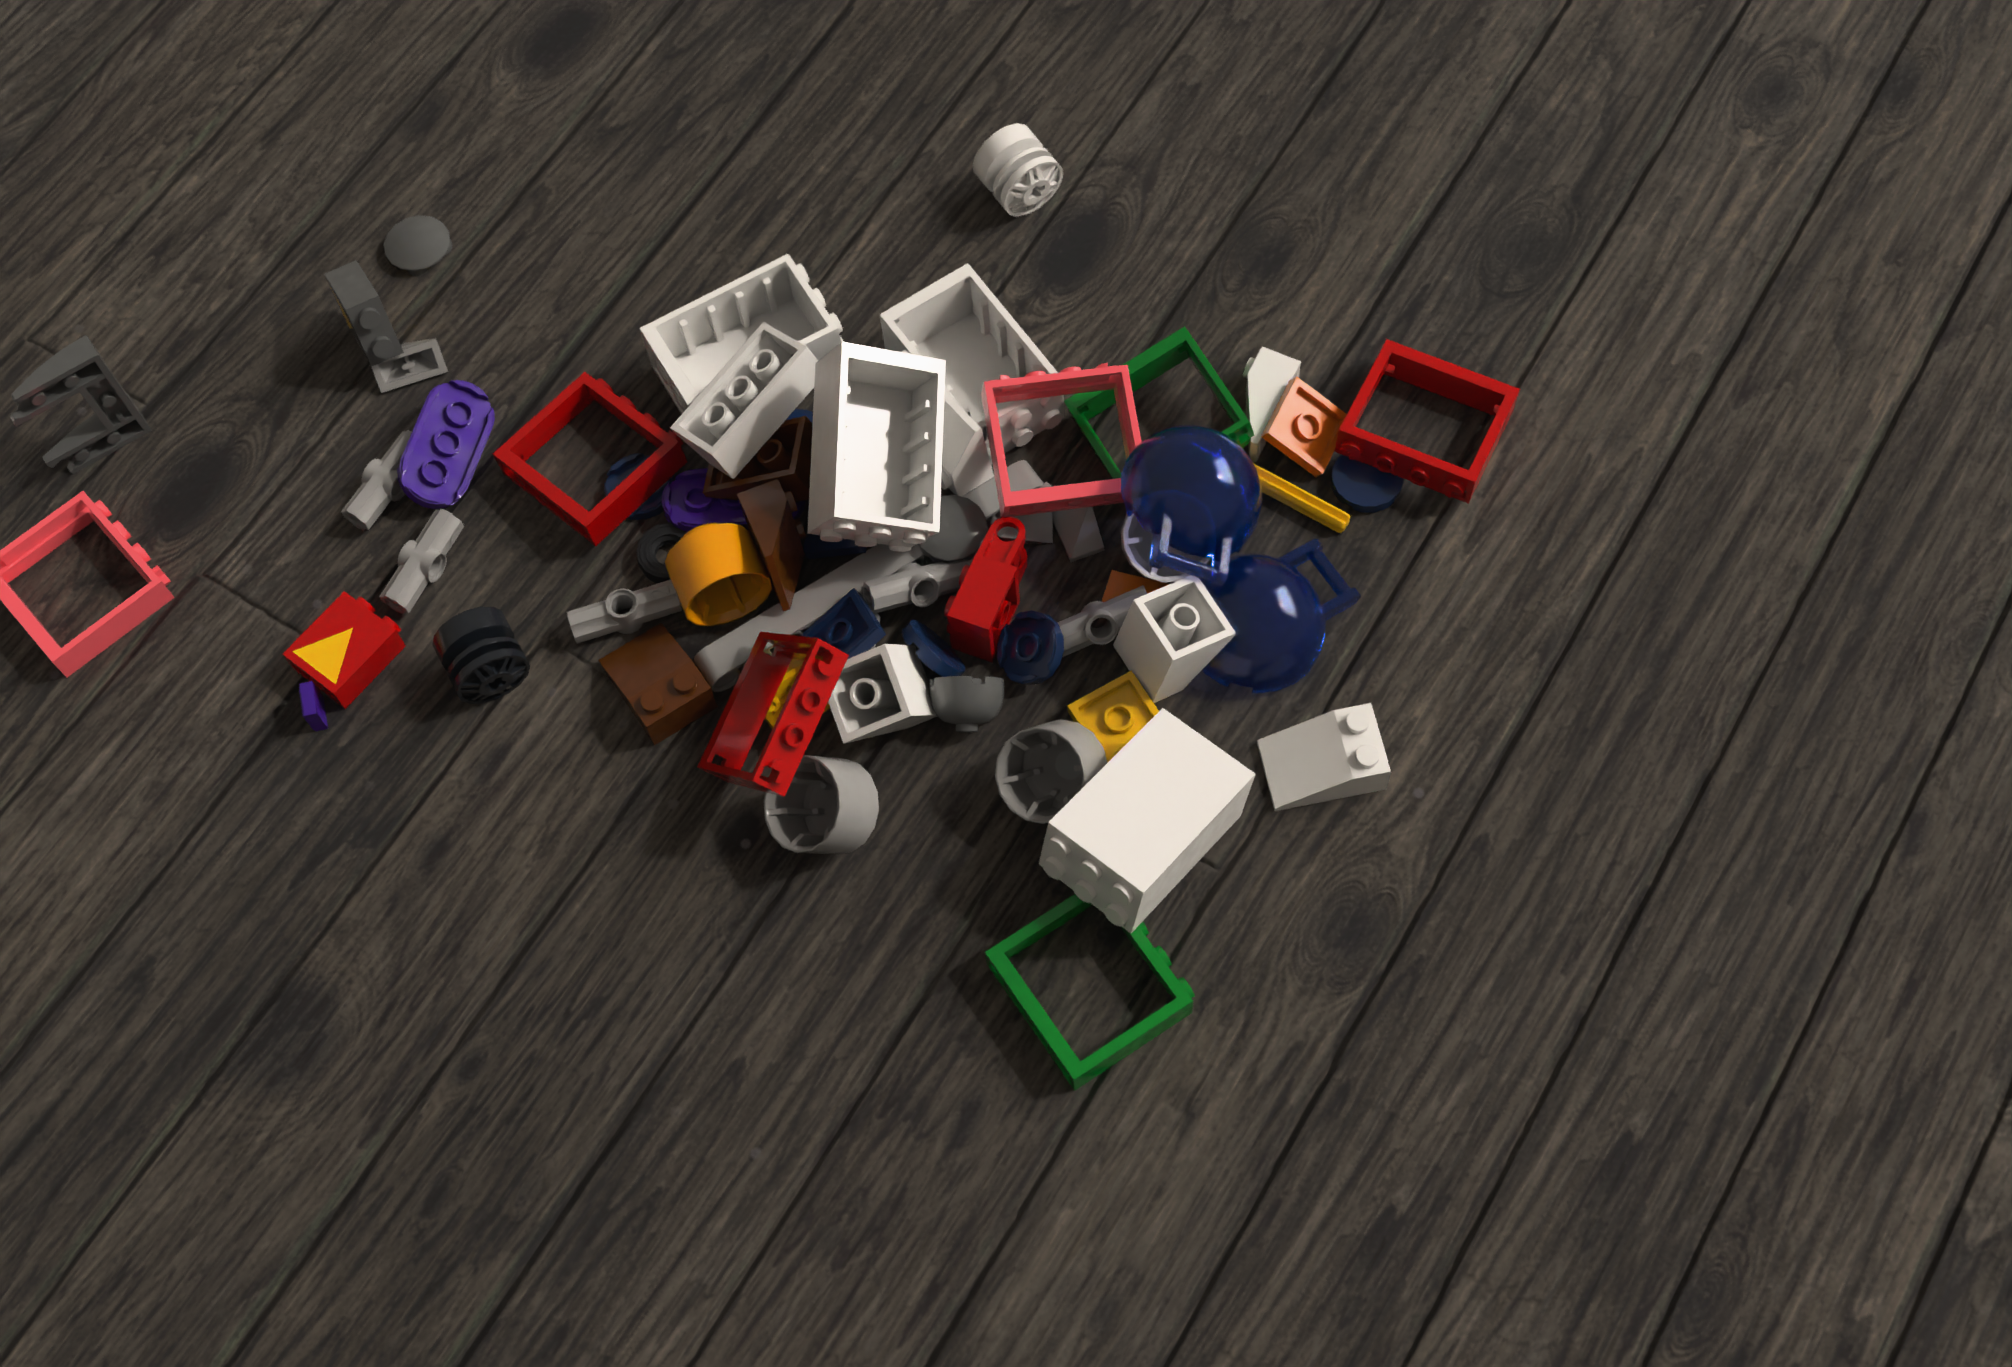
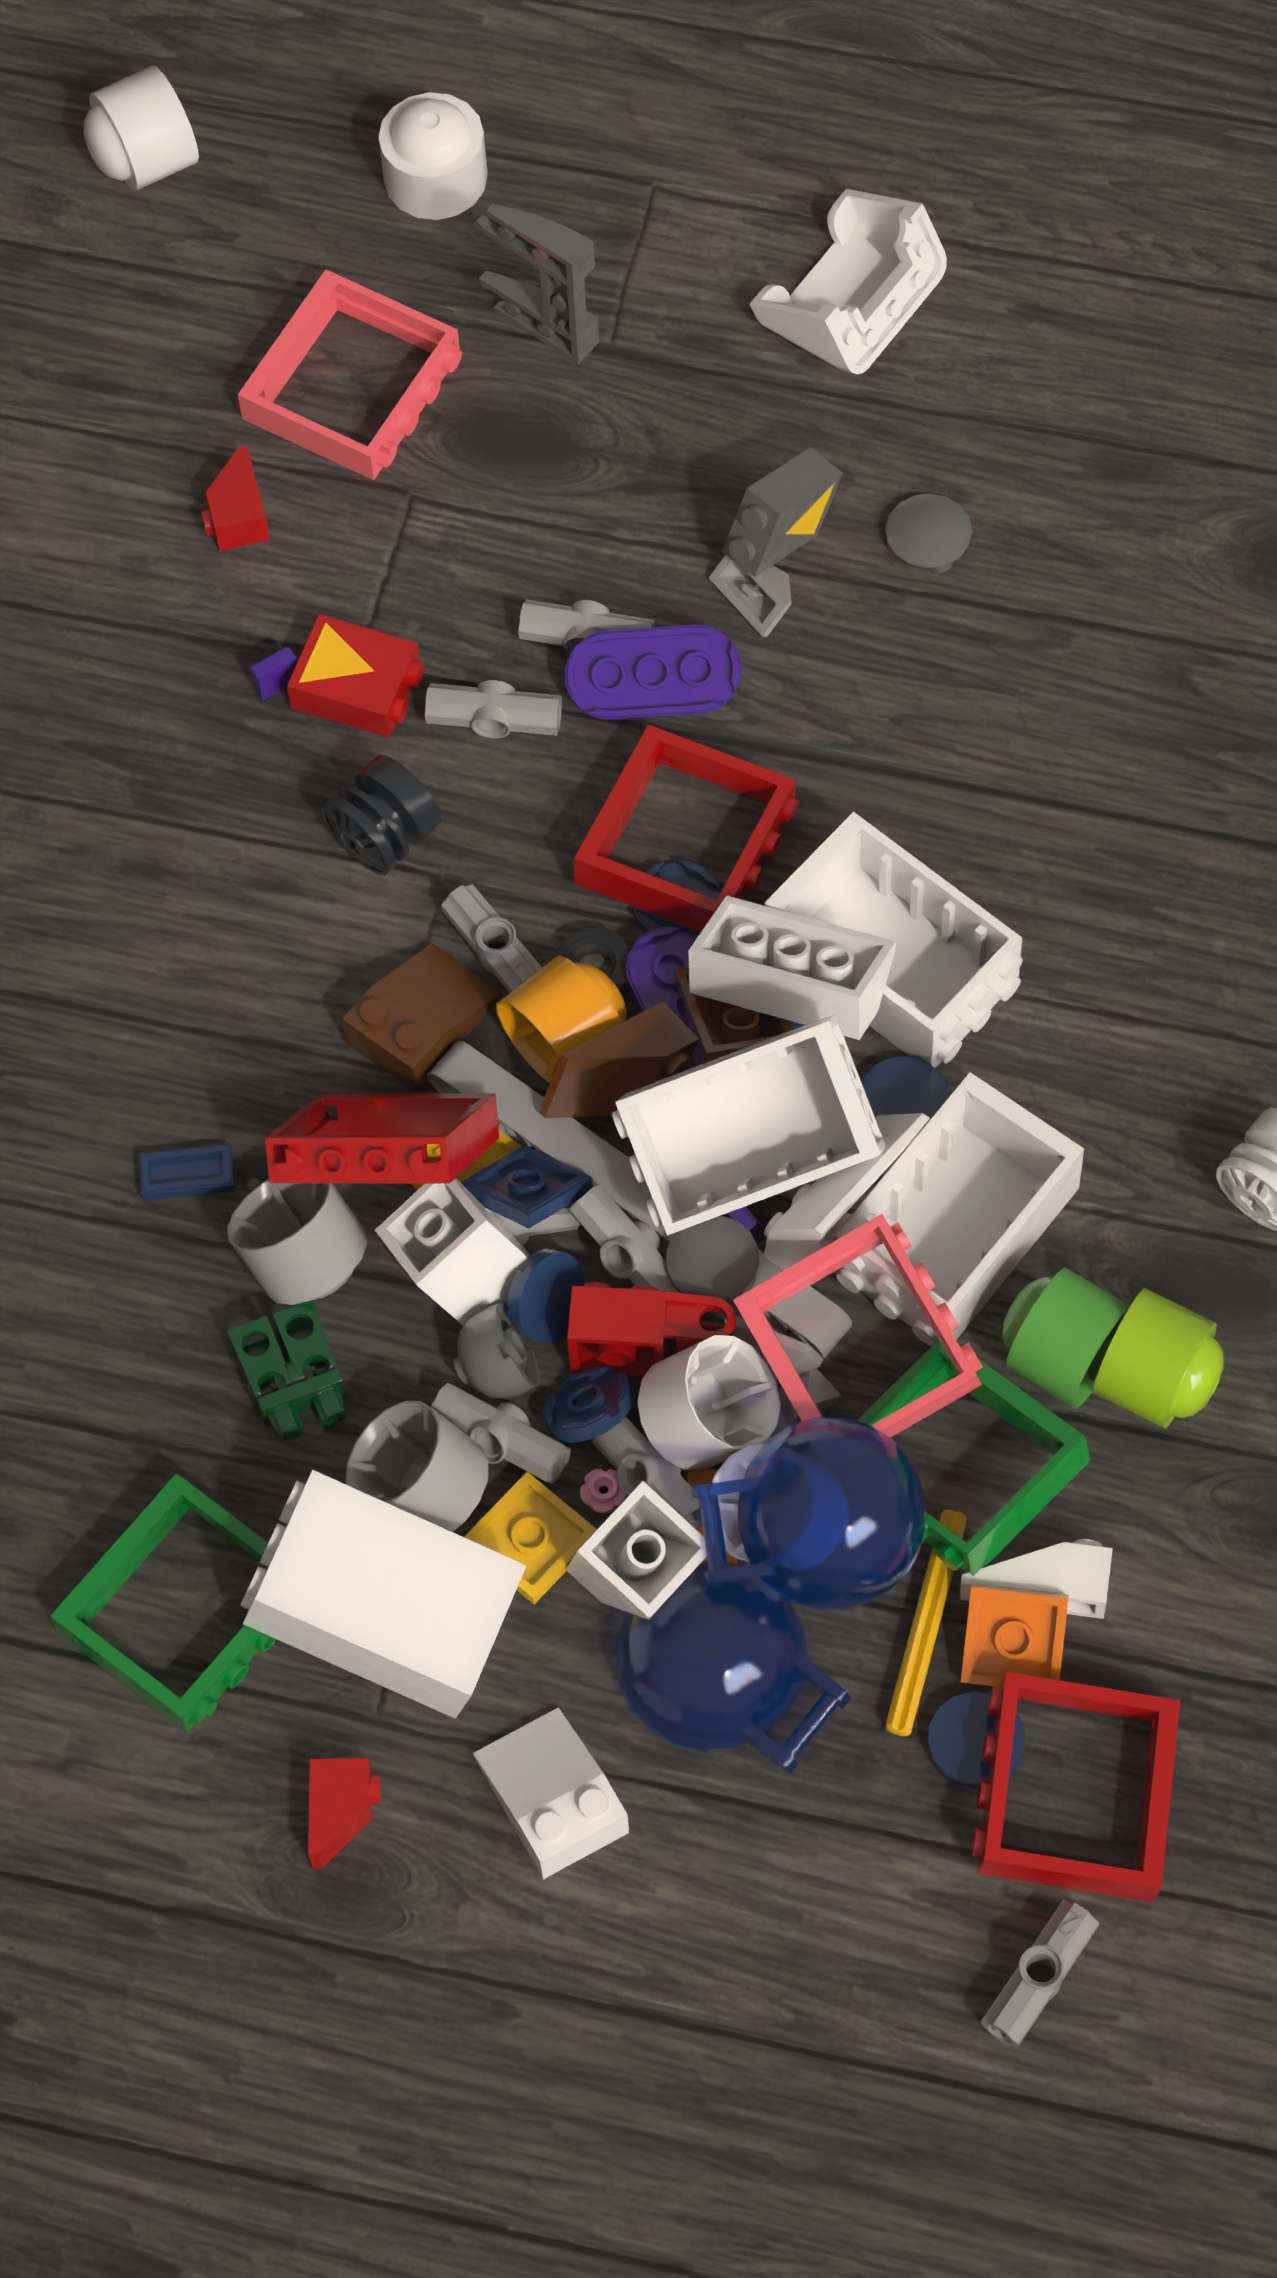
camera: 70 degrees right, 0 degrees up
none -> dark blue tile [139,1143,235,1201]
none -> red slope [201,446,270,552]
none -> dark green hips [227,1300,346,1443]
none -> red slope [308,1758,381,1869]
none -> light grey piece [431,1383,571,1484]
none -> bright pink plate [580,1469,627,1514]
none -> white piece [638,1335,781,1471]
none -> white windscreen [750,189,947,374]
none -> light grey piece [981,1899,1099,2048]
none -> bright green piece [1002,1268,1131,1409]
none -> lime piece [1093,1288,1224,1428]

